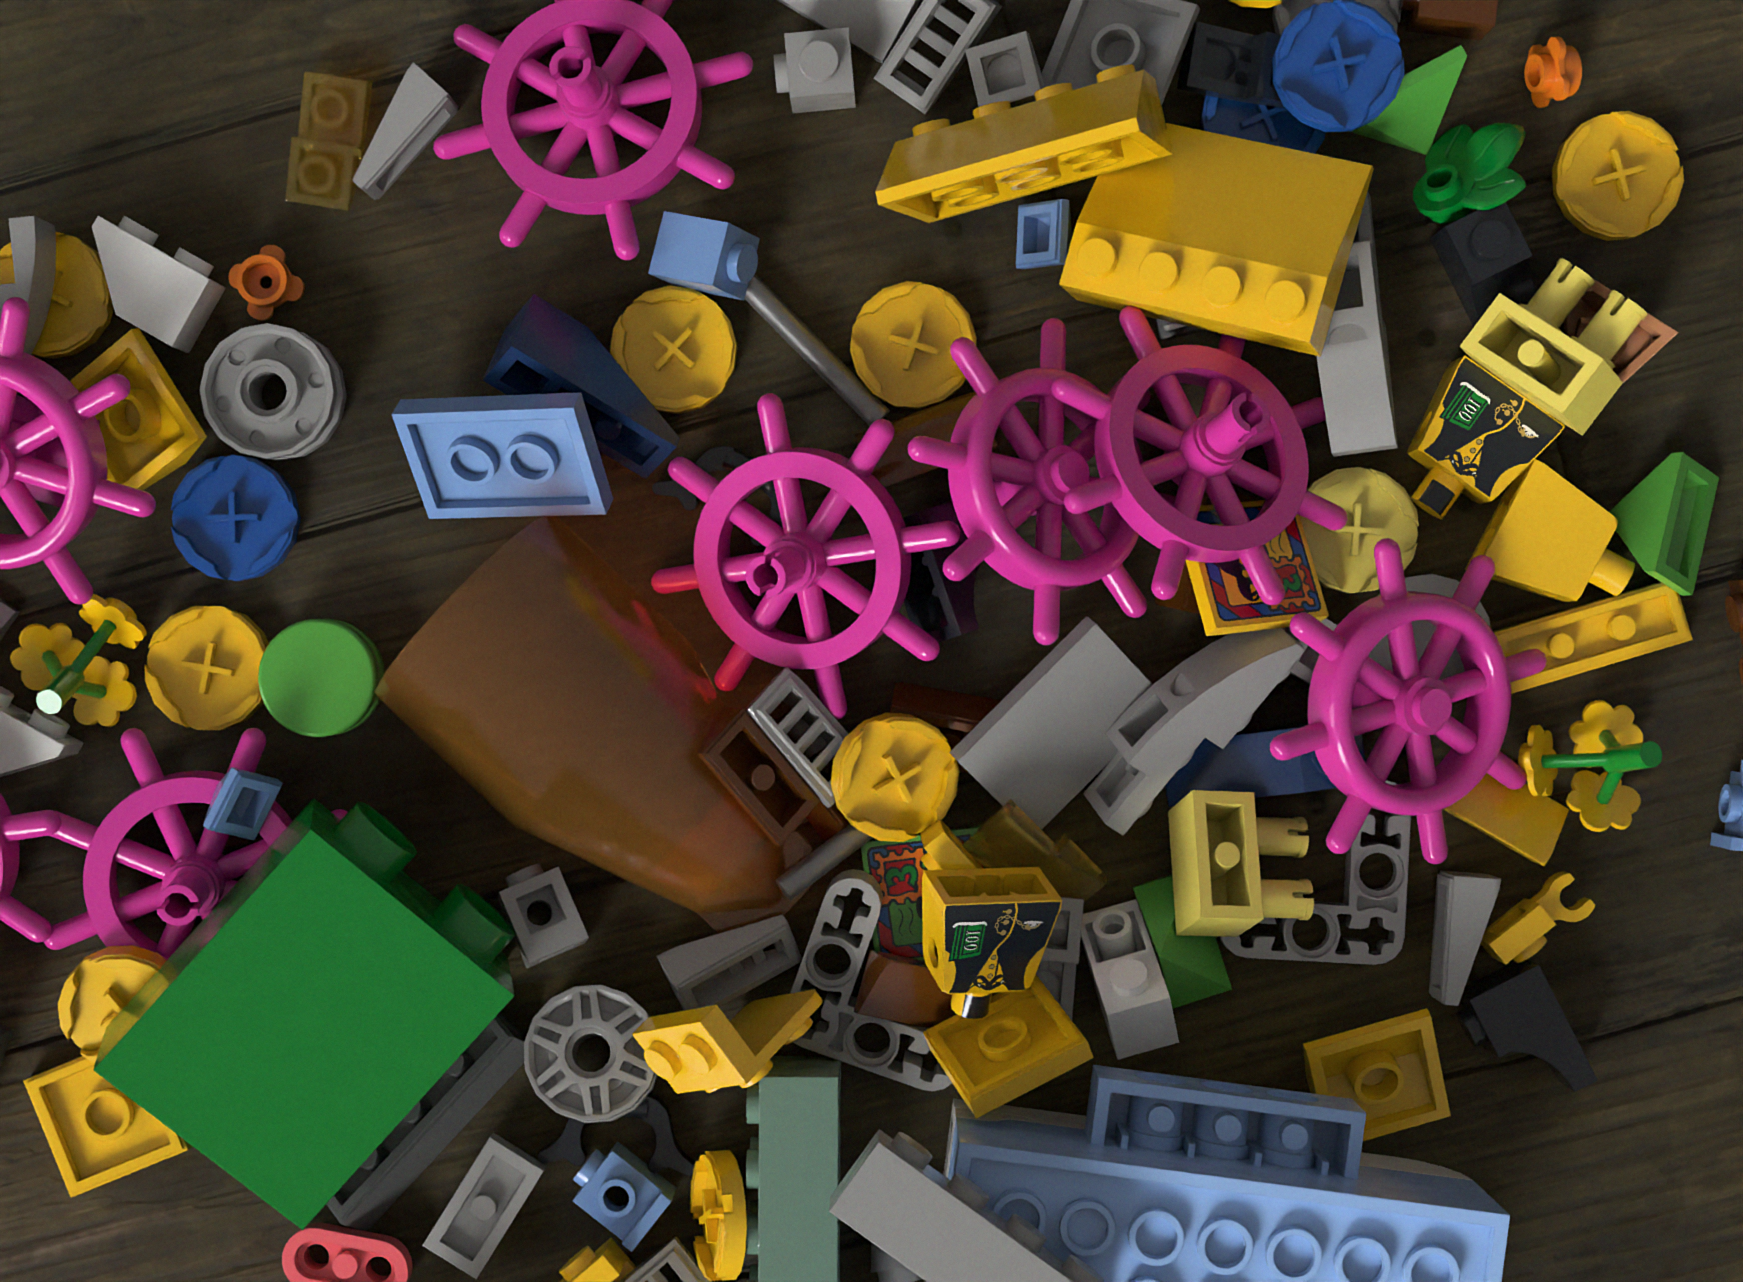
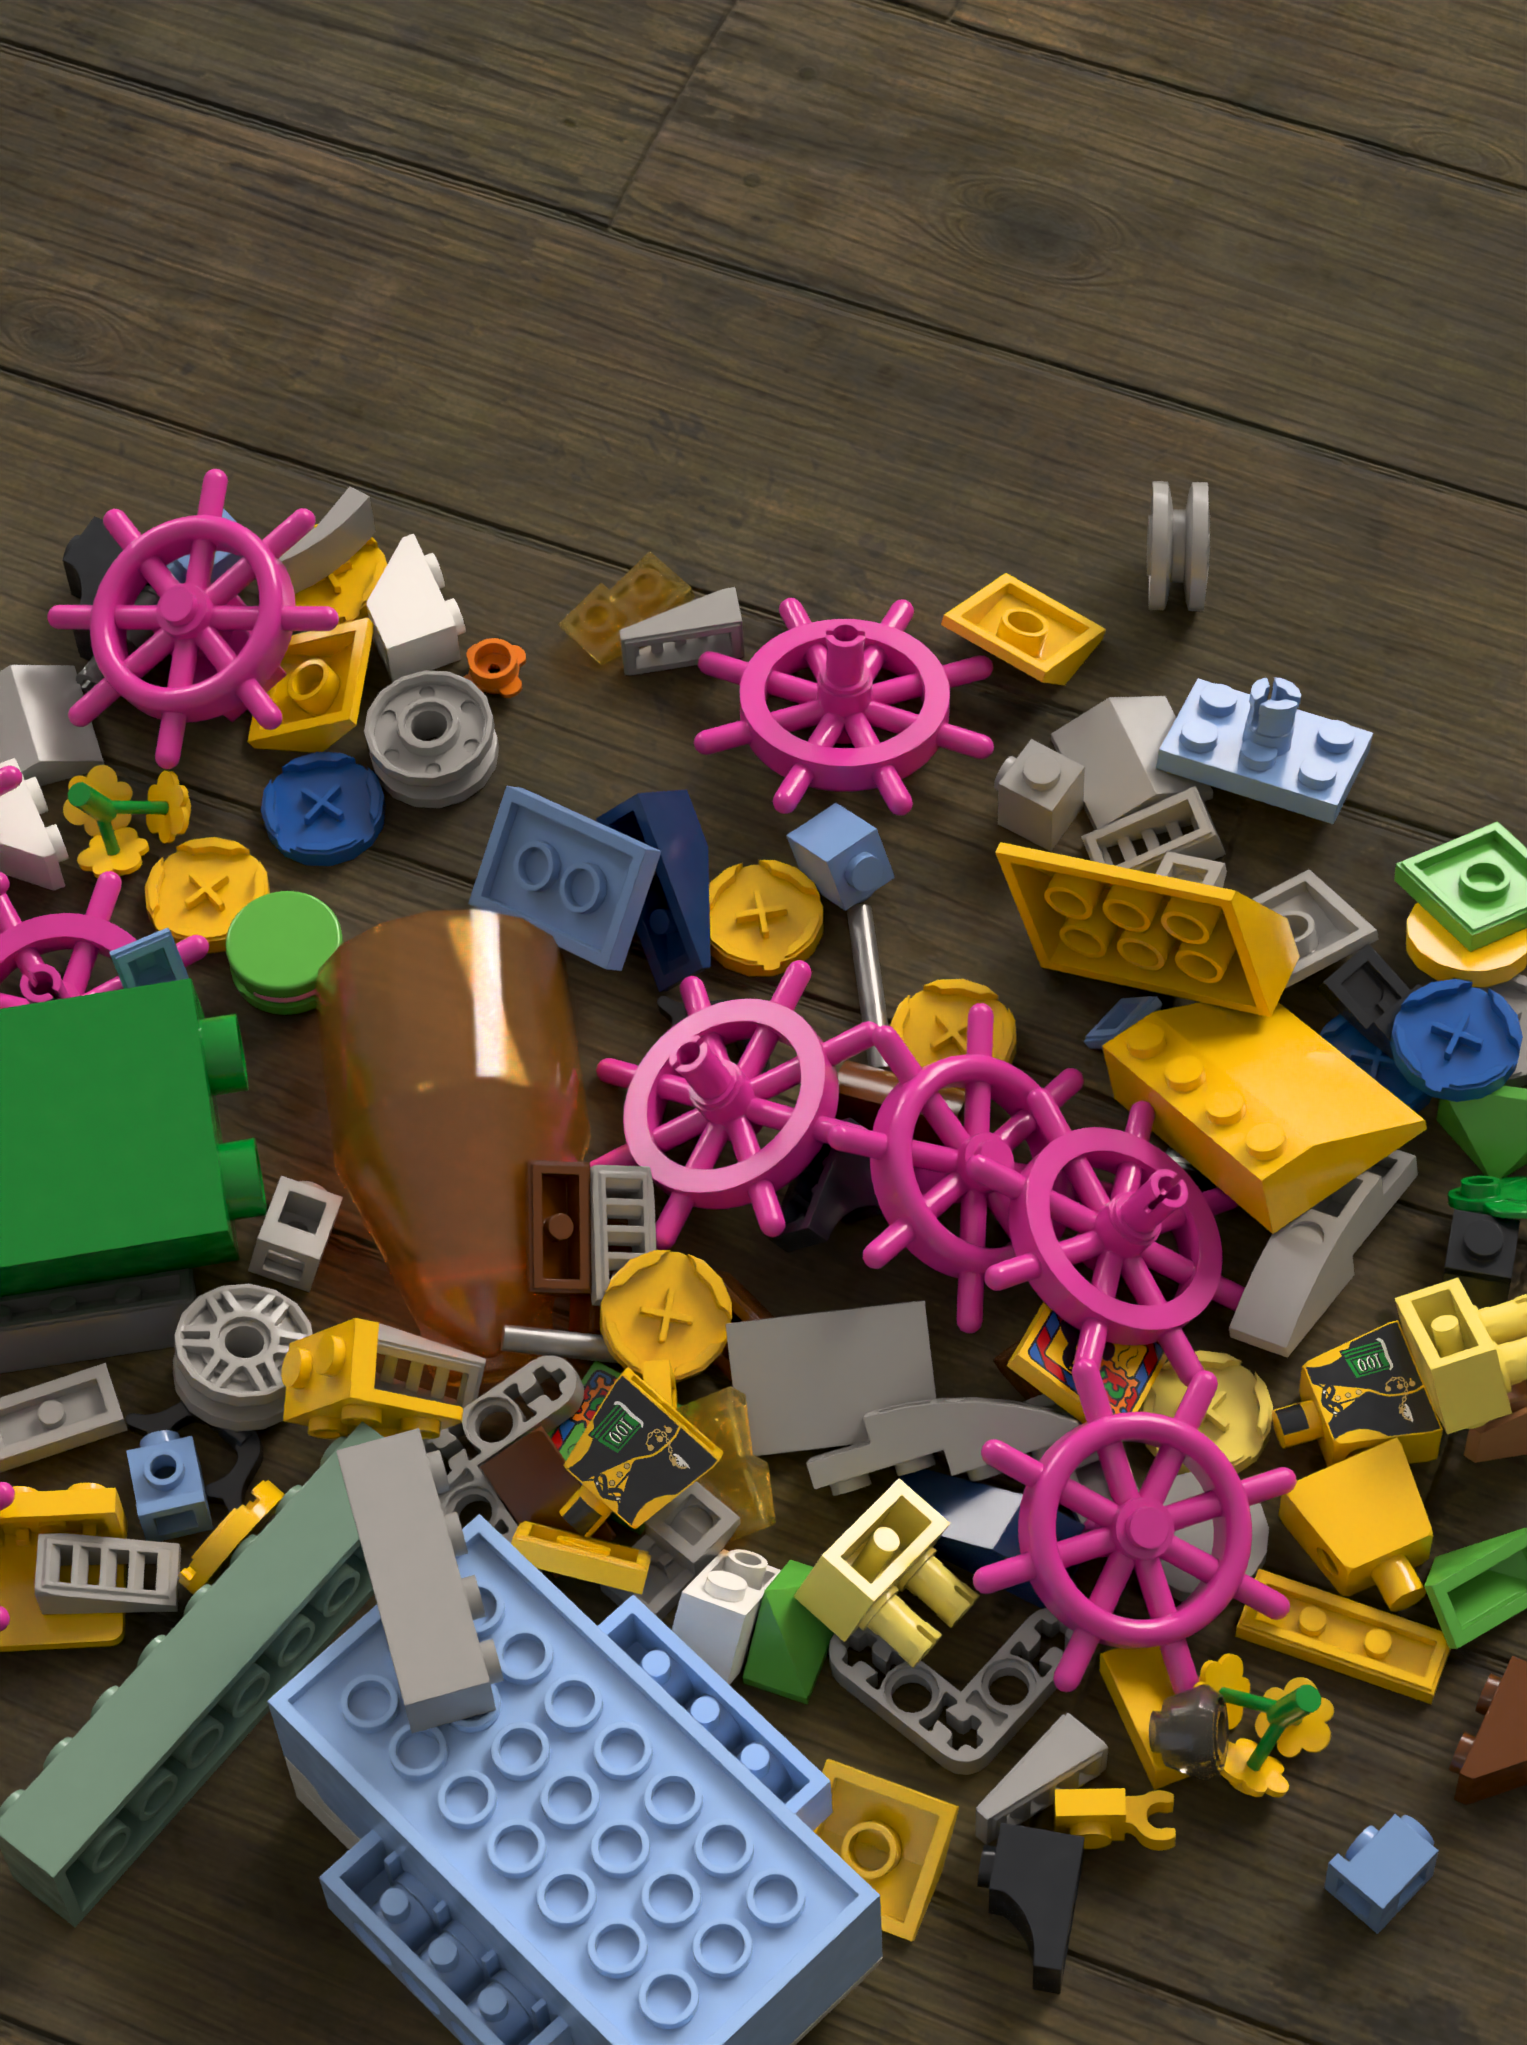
camera: 40 degrees right, 30 degrees down
none -> clear smoke cone [1149,1684,1229,1781]

